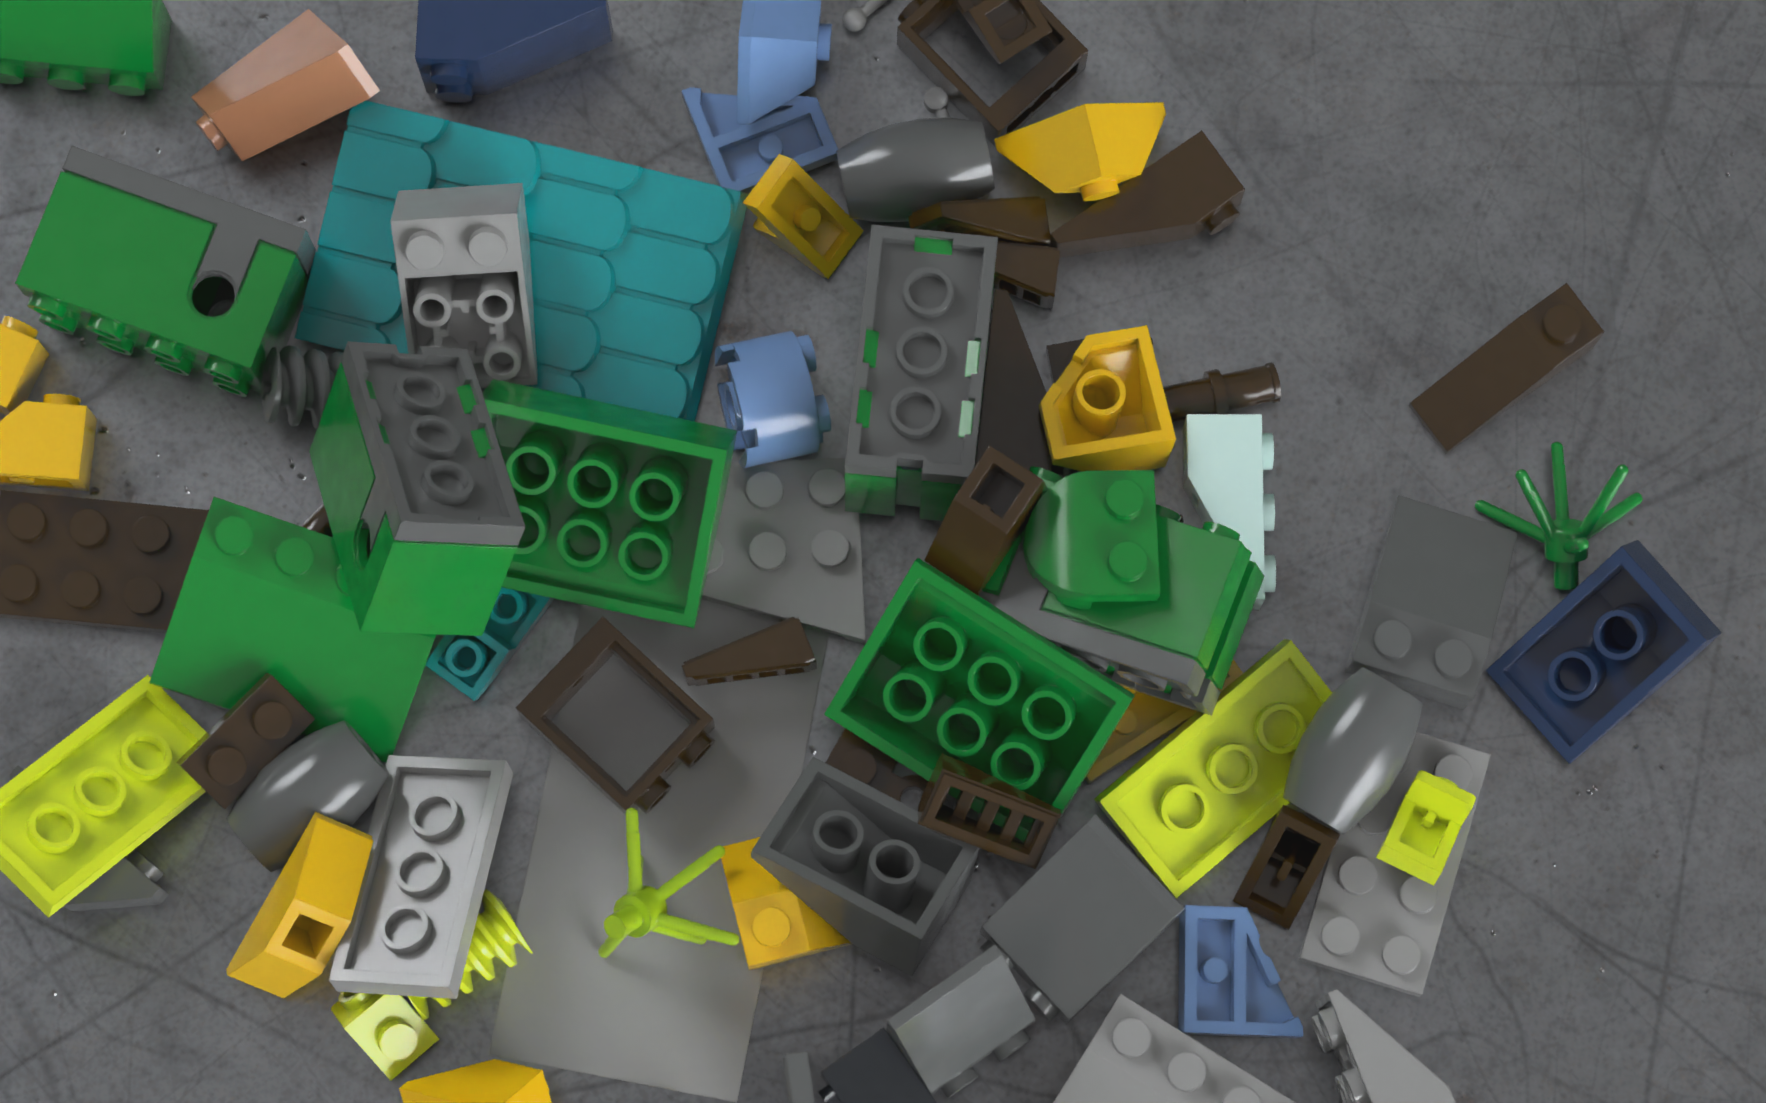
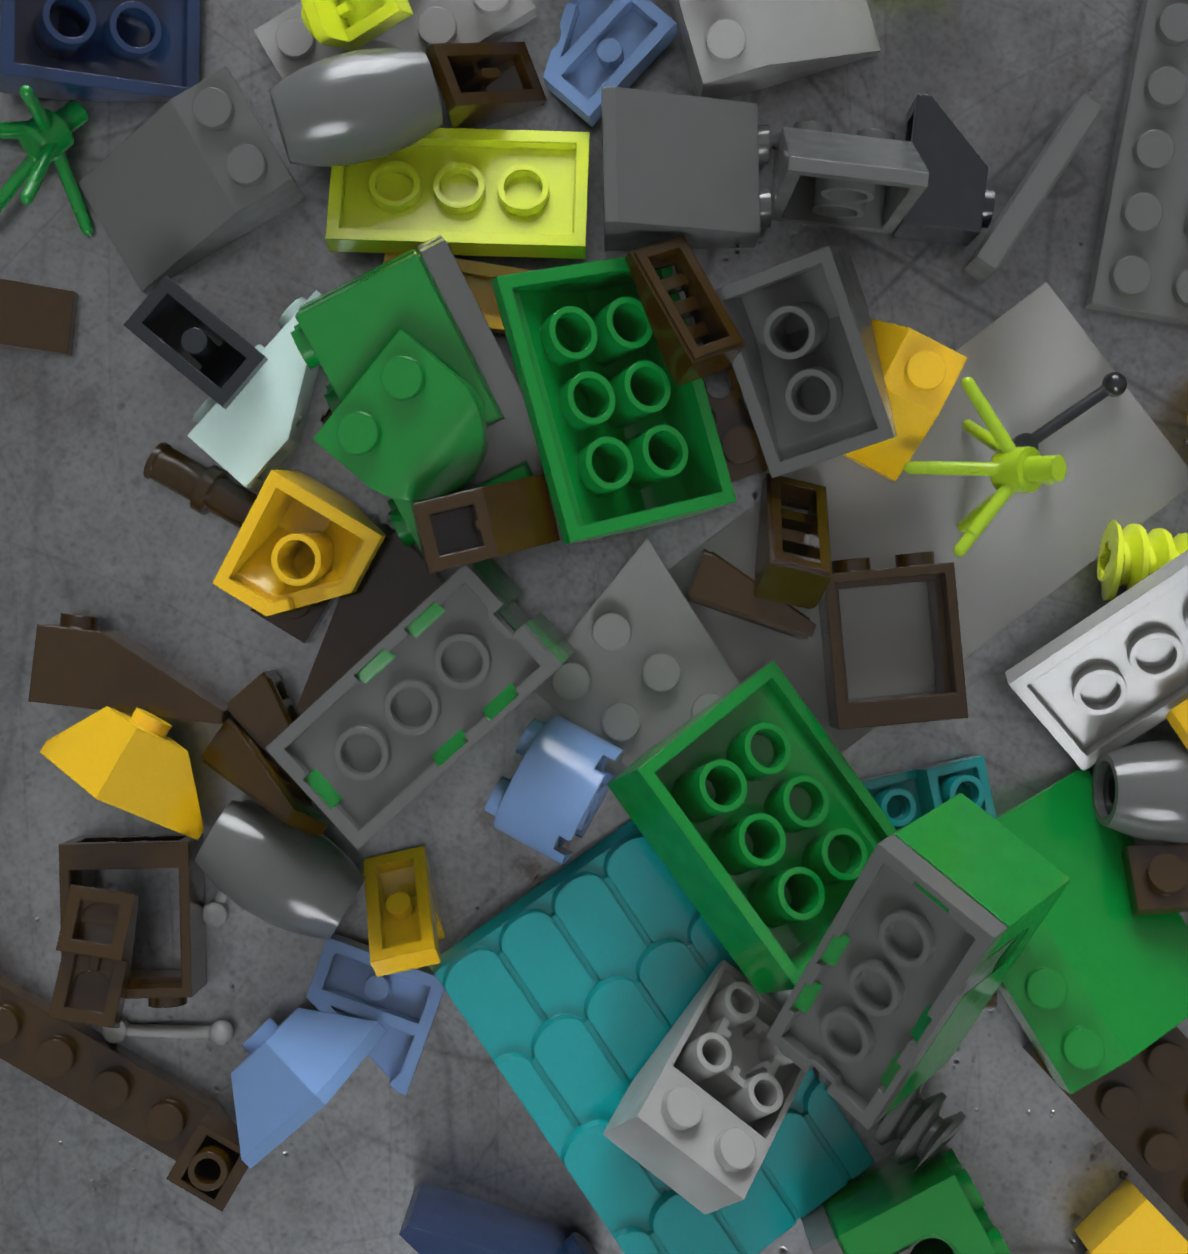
camera: 135 degrees left, 10 degrees up
none -> black slope [124,275,268,410]
none -> dark brown slope [755,473,832,609]
none -> black hinge [1012,372,1127,450]

